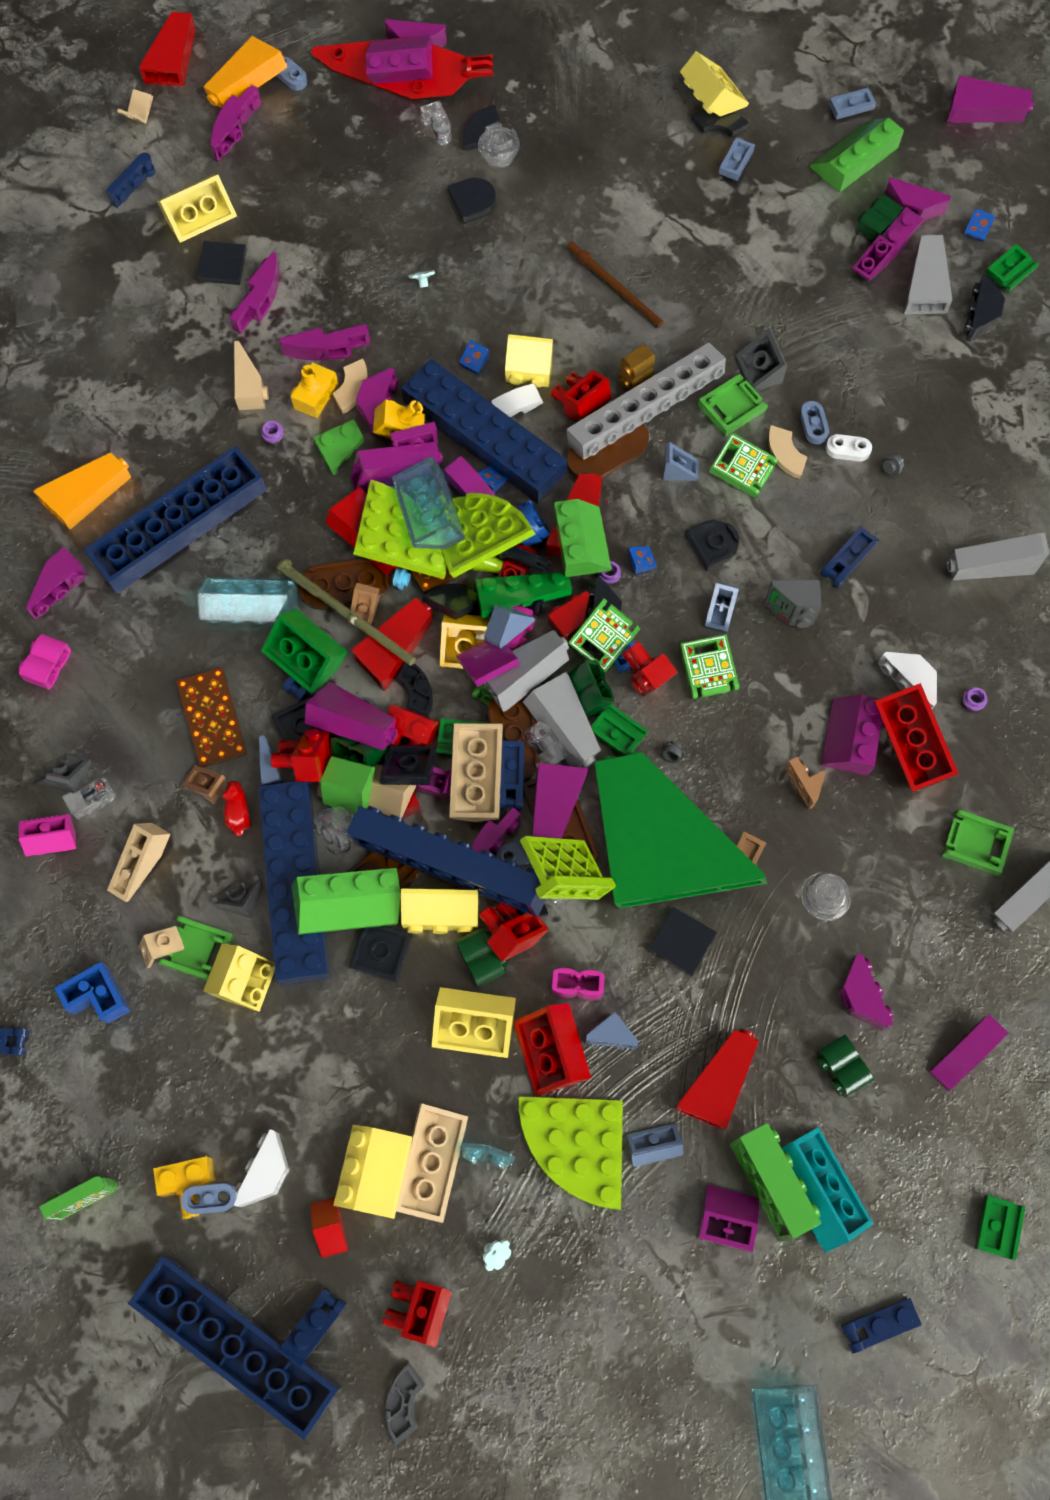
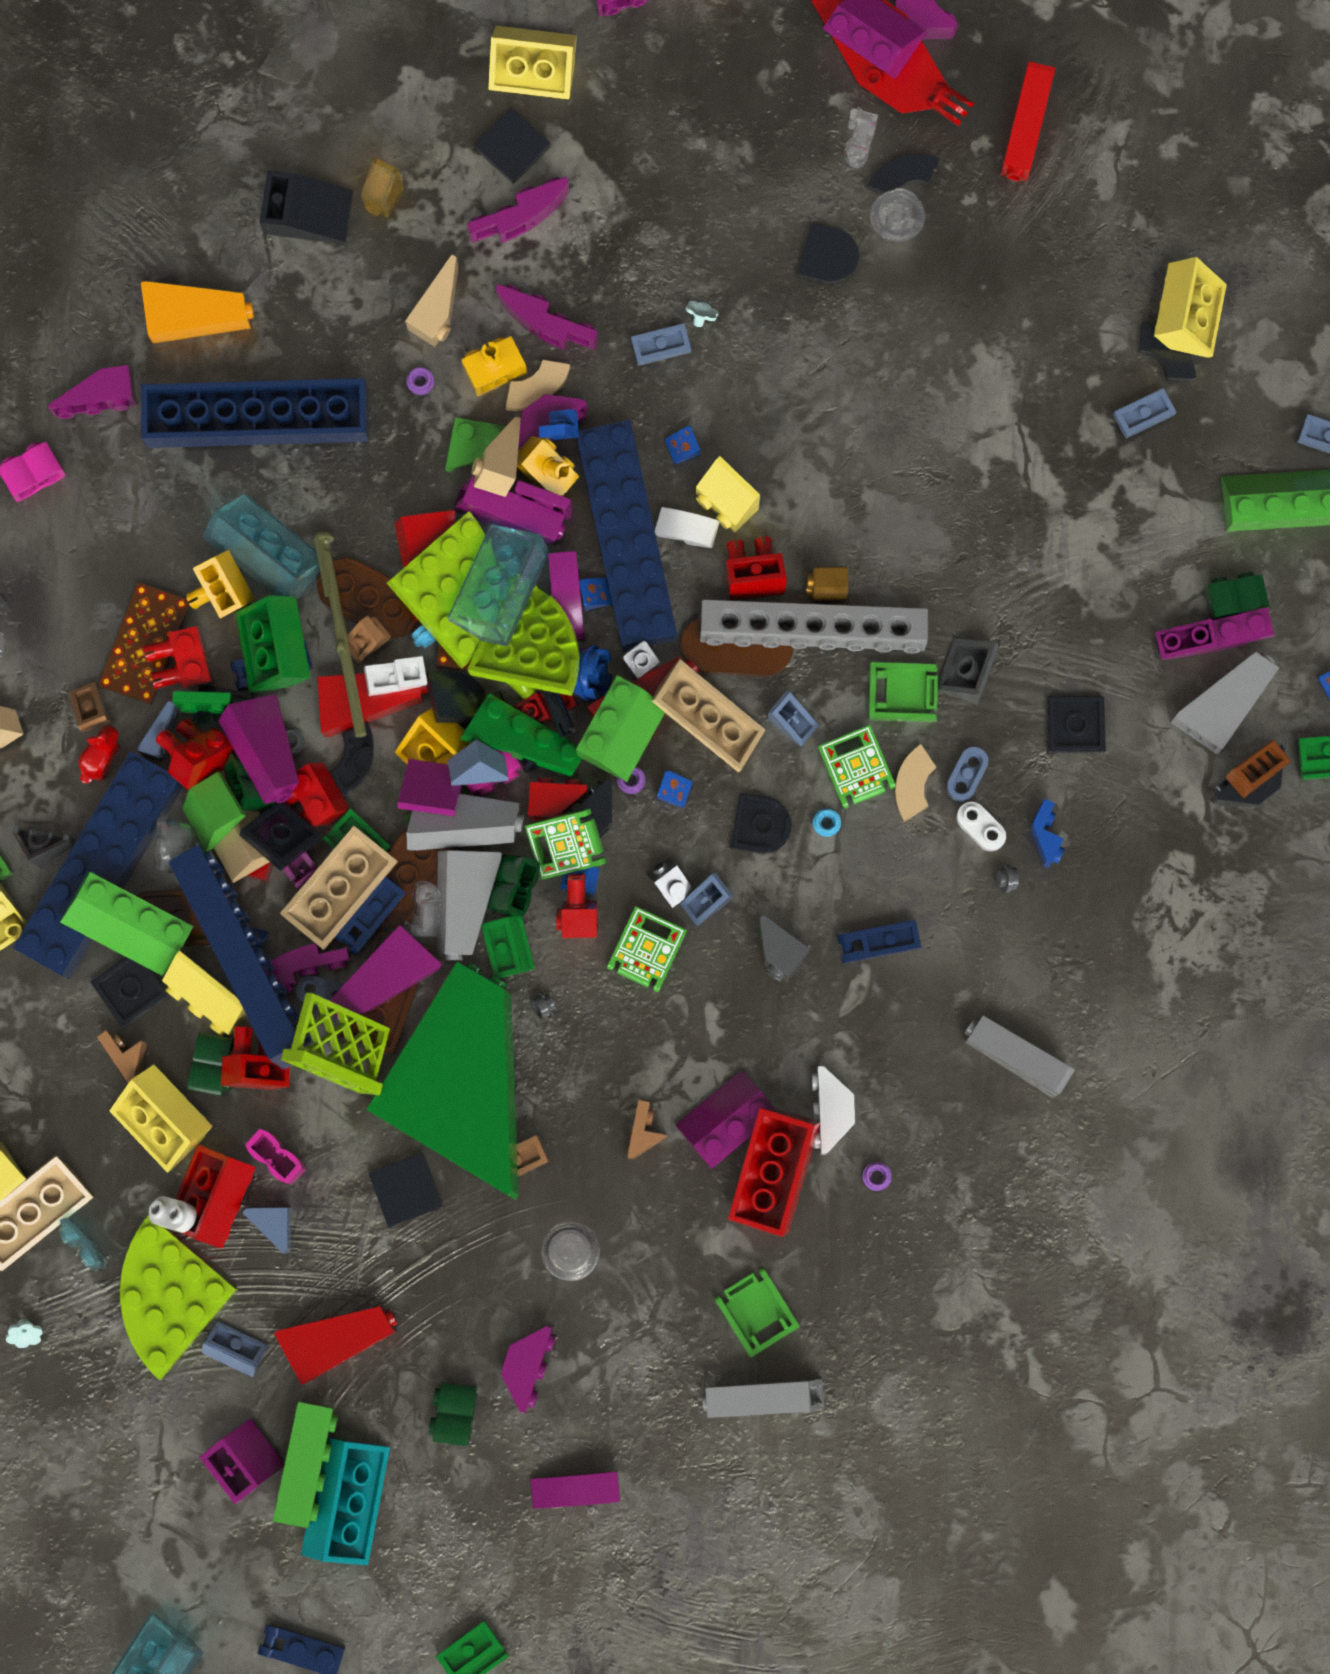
camera: 40 degrees right, 10 degrees up
reddish brown bar [567,241,664,328] -> none
magenta slope [884,177,951,221] -> none
none -> medium nougat slope [97,1030,147,1083]
none -> red brick [143,626,214,690]
none -> white plate [149,1196,196,1233]
none -> green plate [173,691,237,714]
none -> yellow brick [186,550,255,618]
none -> black slope [259,170,353,244]
none -> clear yellow slope [361,157,404,218]
none -> white slope [364,656,427,696]
none -> tan slope [471,417,521,497]
none -> blue bracket [539,409,579,440]
none -> flat silver bracket [622,640,660,679]
none -> sand blue plate [631,323,691,366]
none -> bracket [646,858,694,908]
none -> tan slope [652,660,765,772]
none -> medium azure plate [813,808,841,837]
none -> red slope [1001,61,1056,181]
none -> blue slope [1030,799,1065,868]
none -> black tile [1047,696,1106,754]
none -> dark orange slope [1226,739,1291,798]

